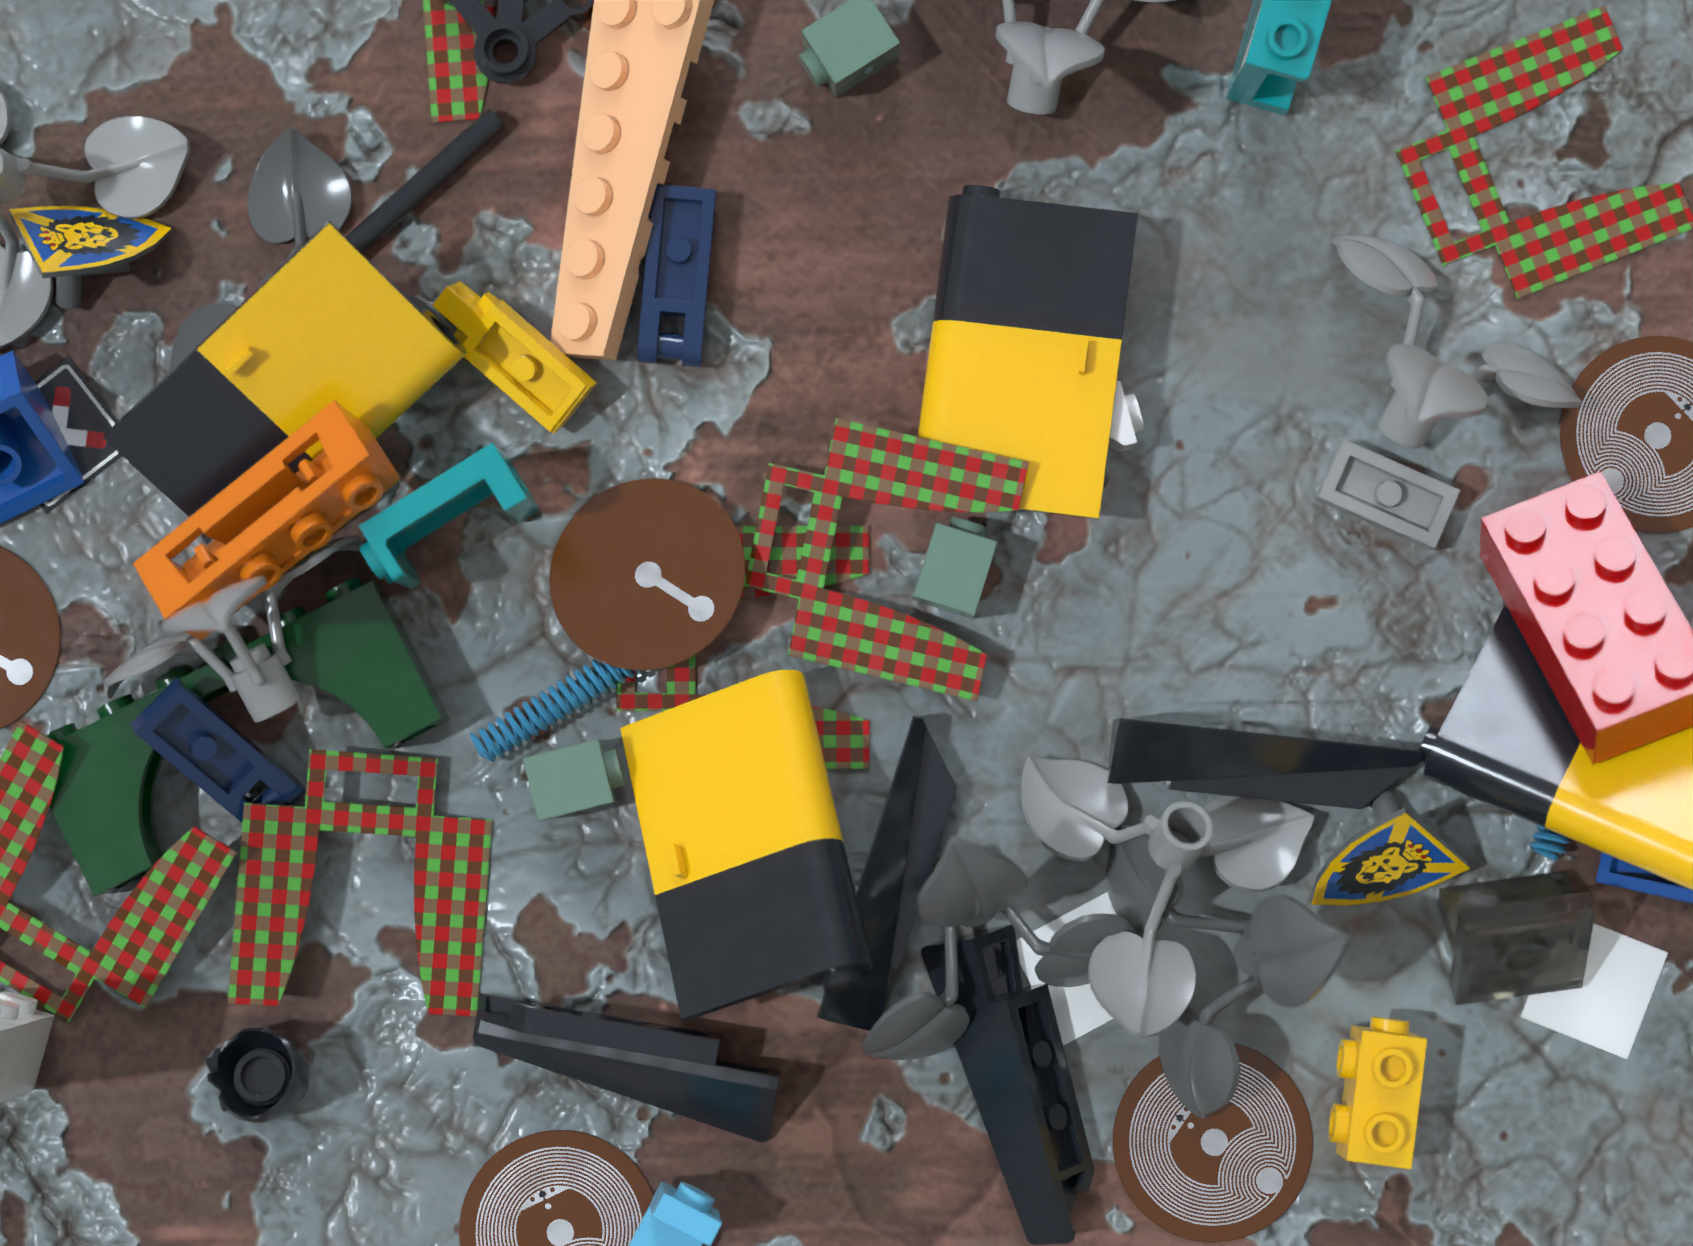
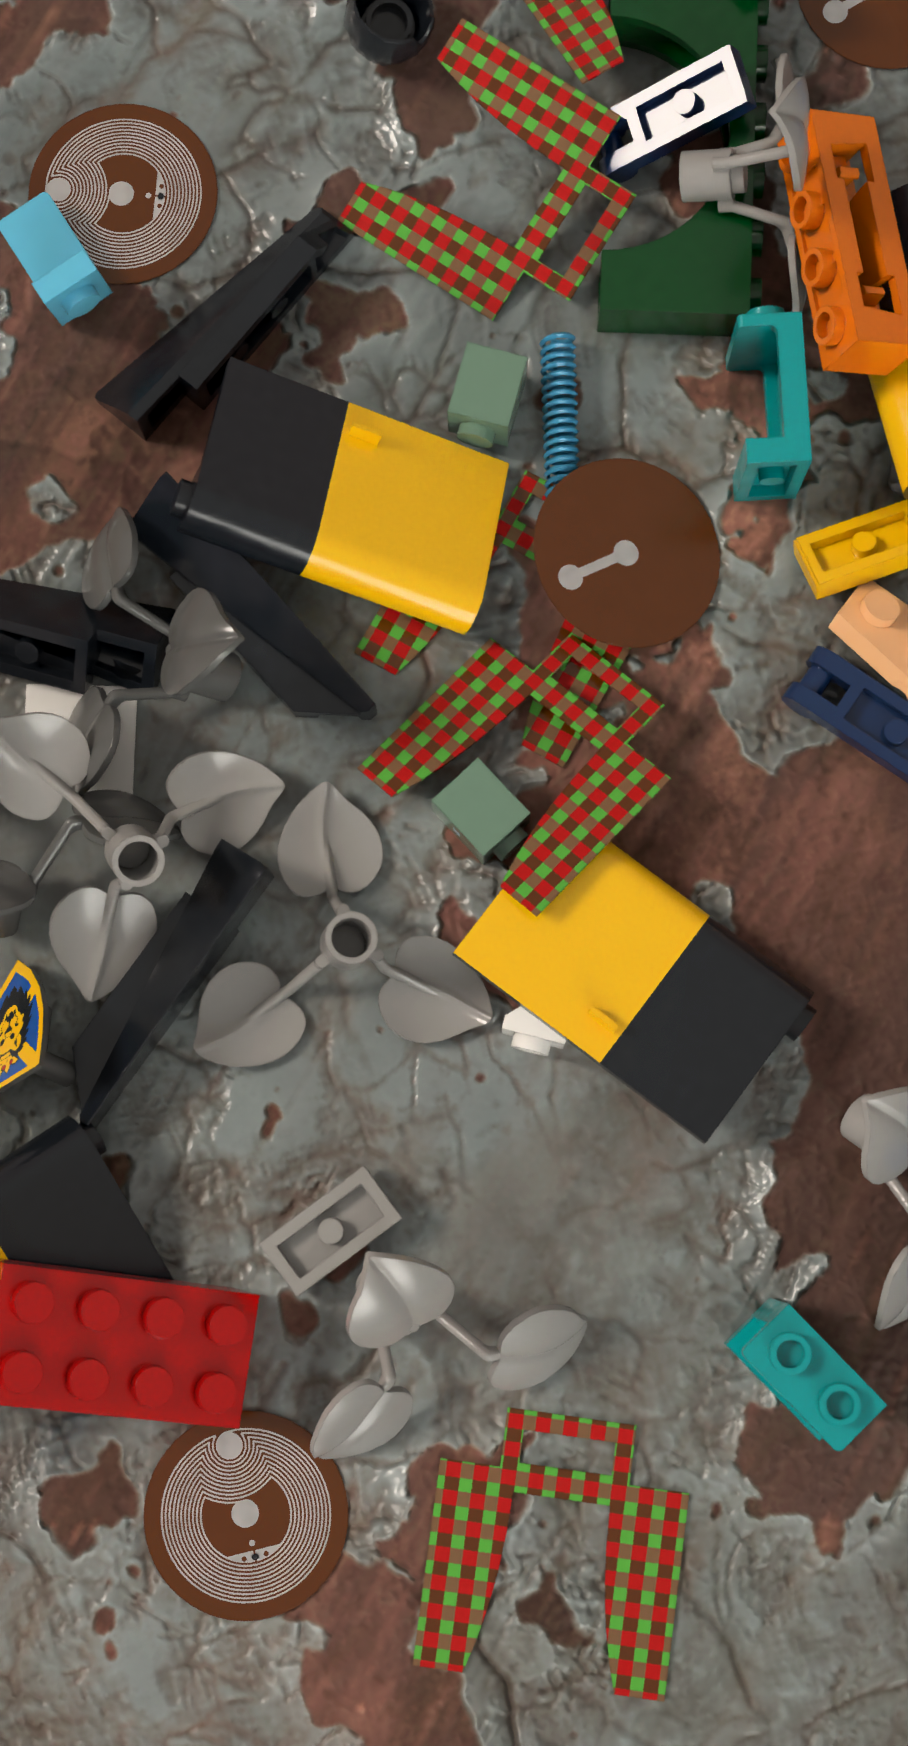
camera: 125 degrees right, 5 degrees down
none -> light grey plant [193,782,493,1067]

